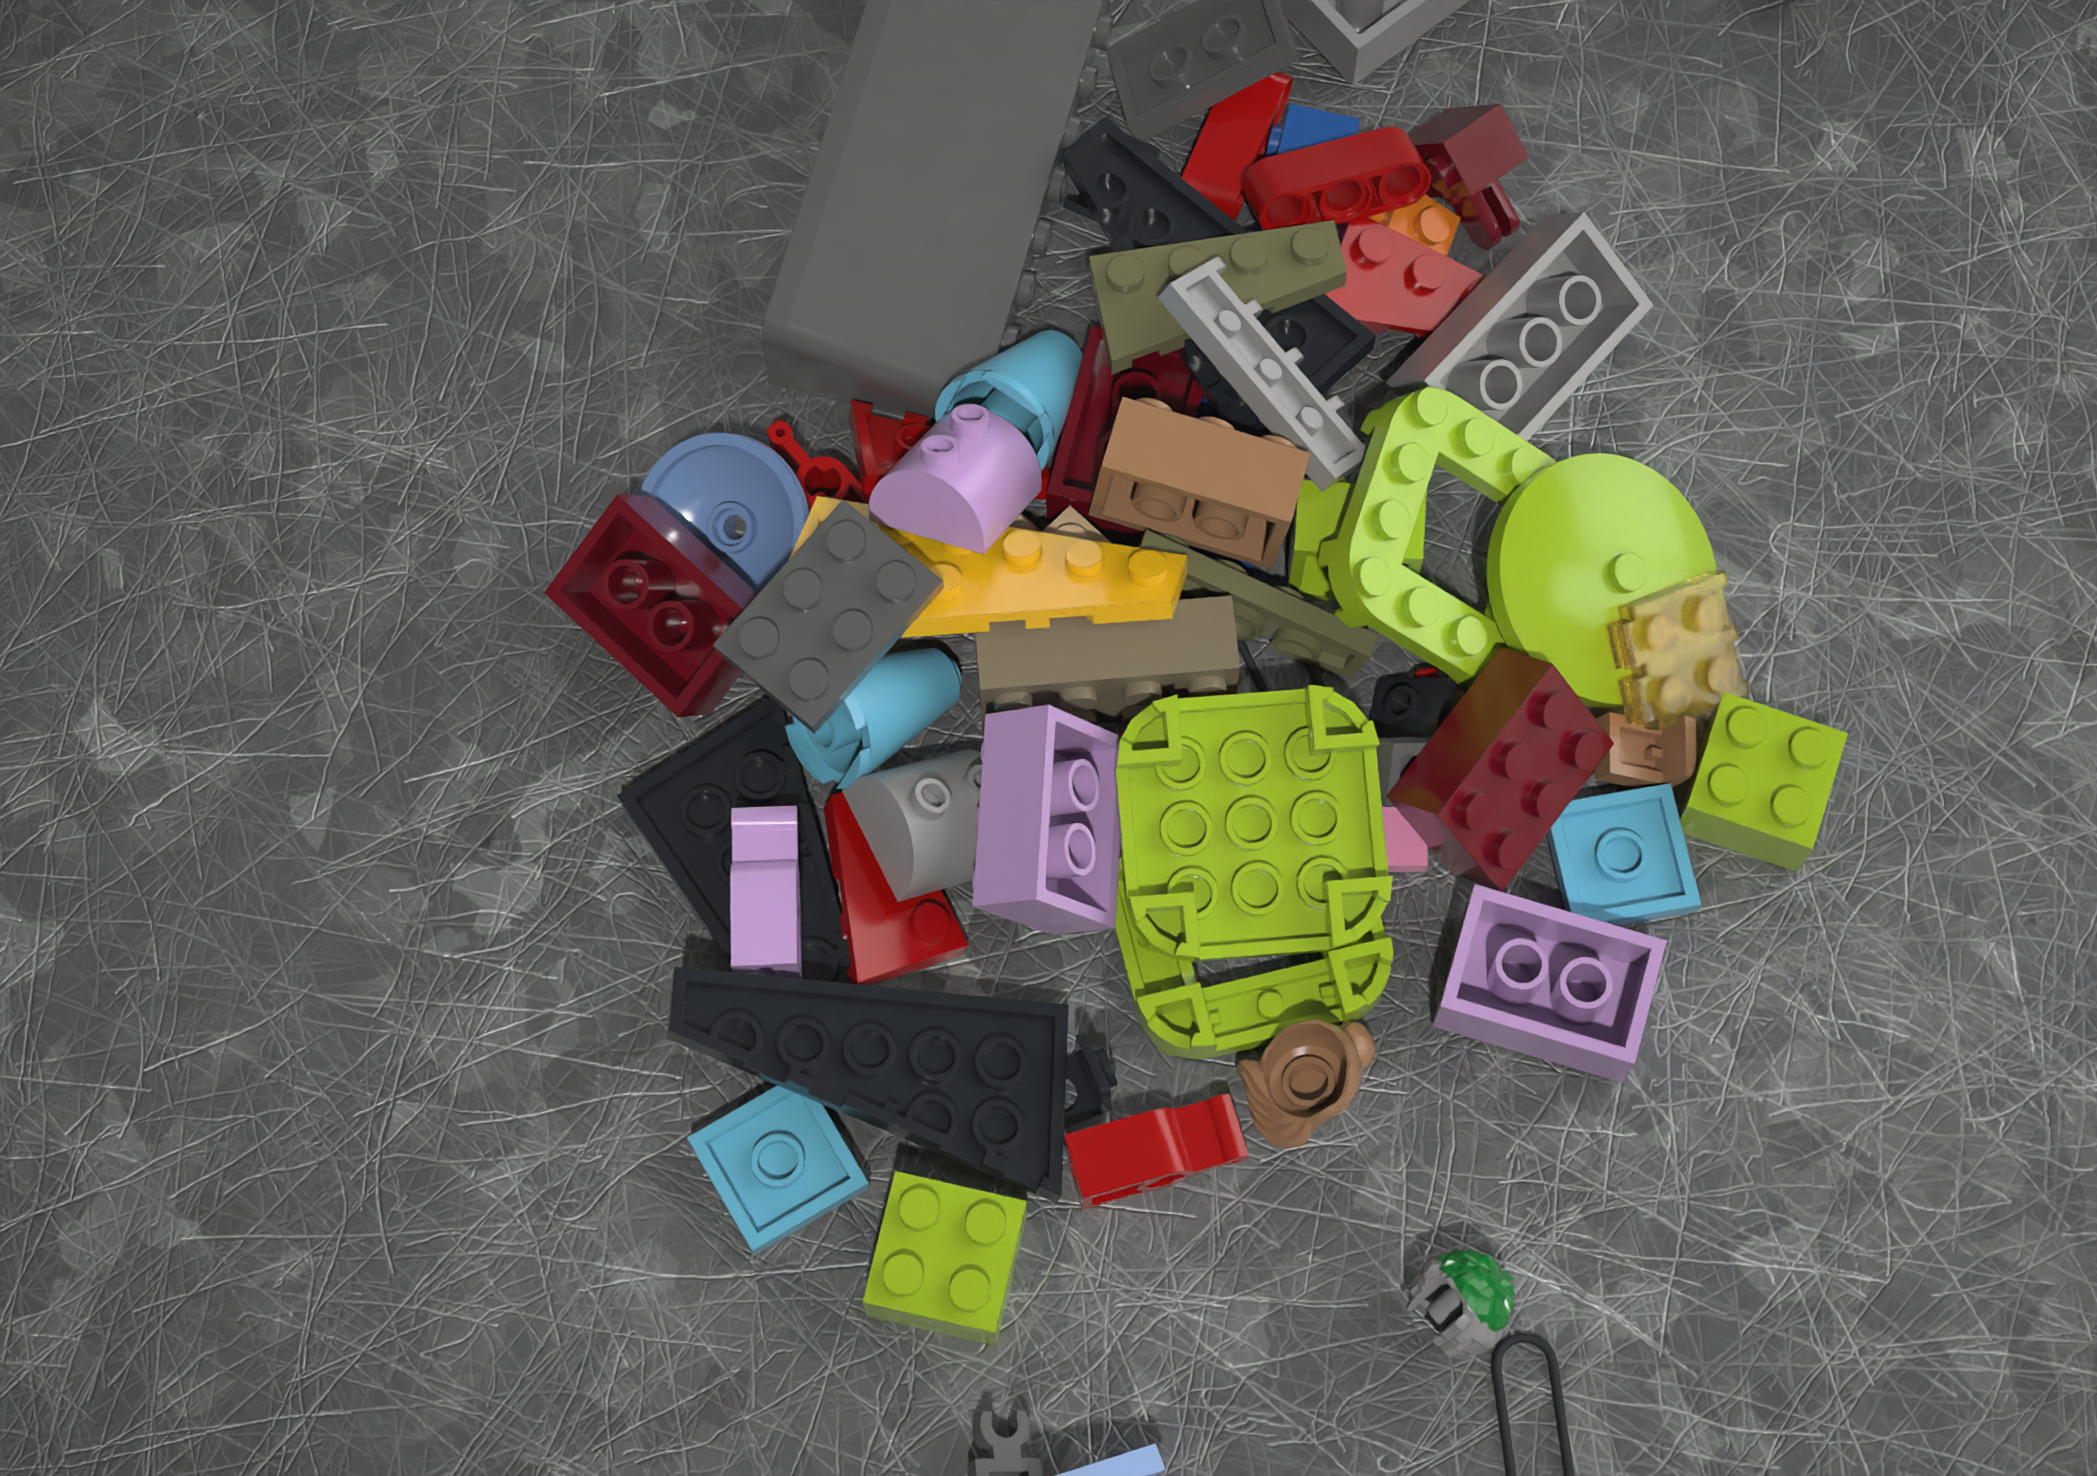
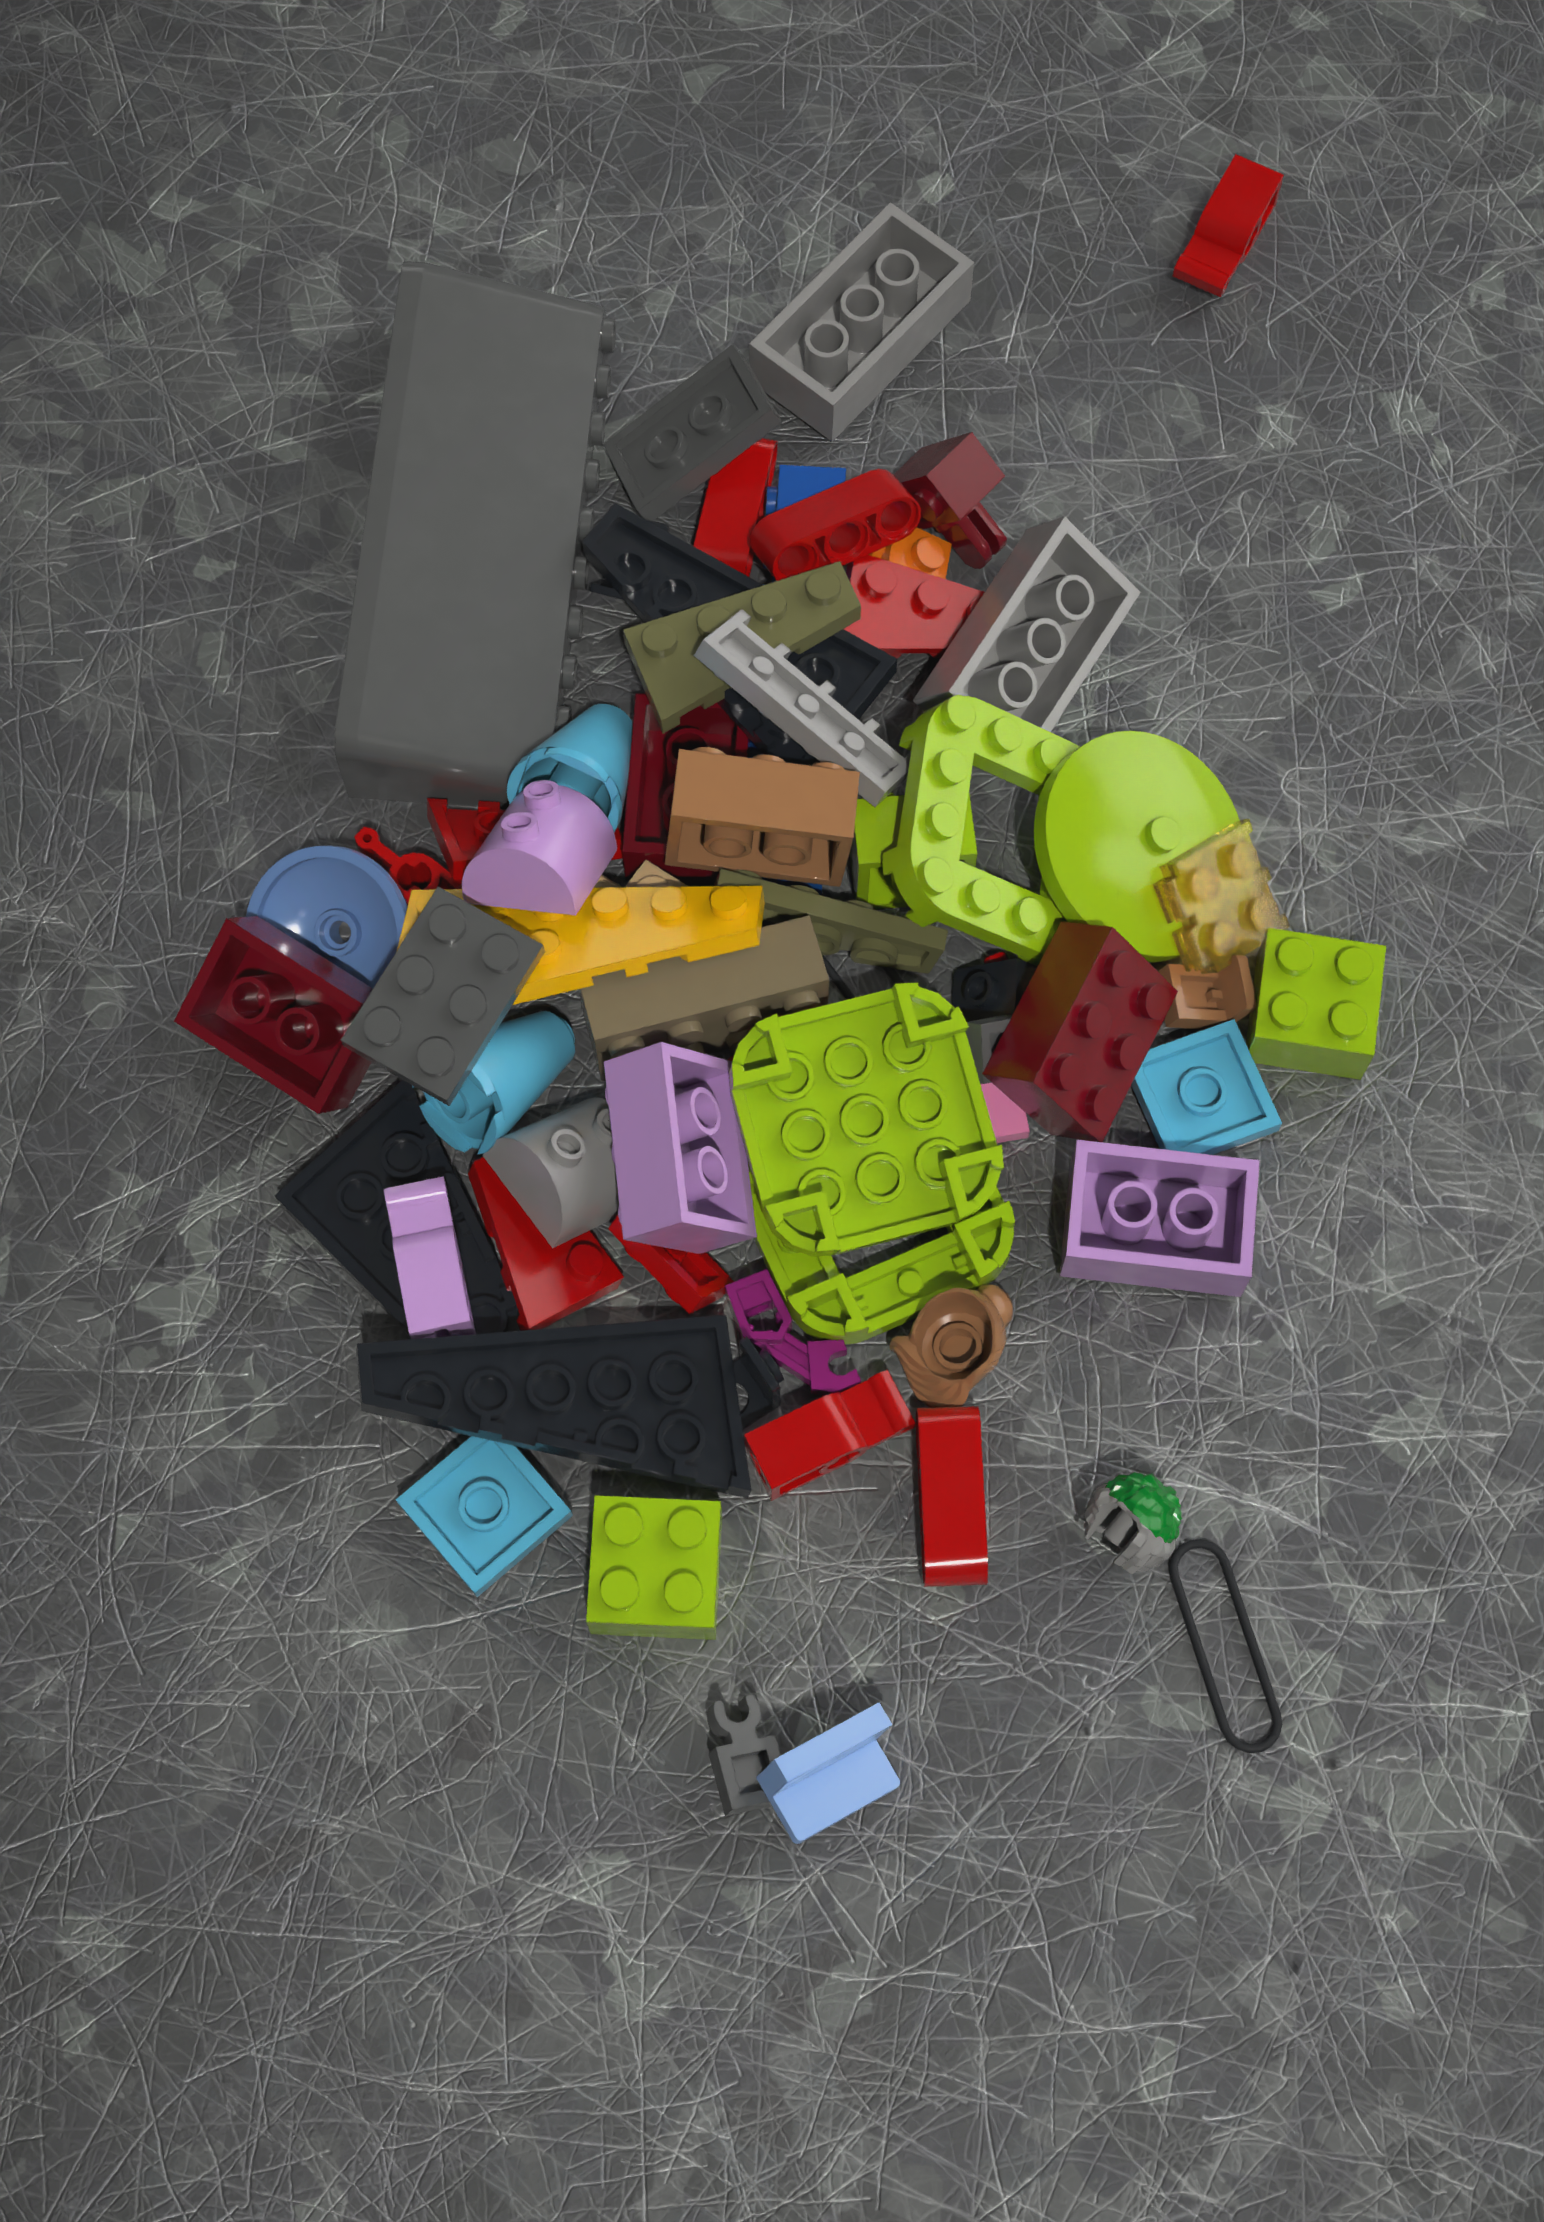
camera: 10 degrees left, 0 degrees up
none -> red plate [608,1215,734,1314]
none -> magenta piece [725,1269,861,1396]
none -> red beam [916,1406,988,1587]

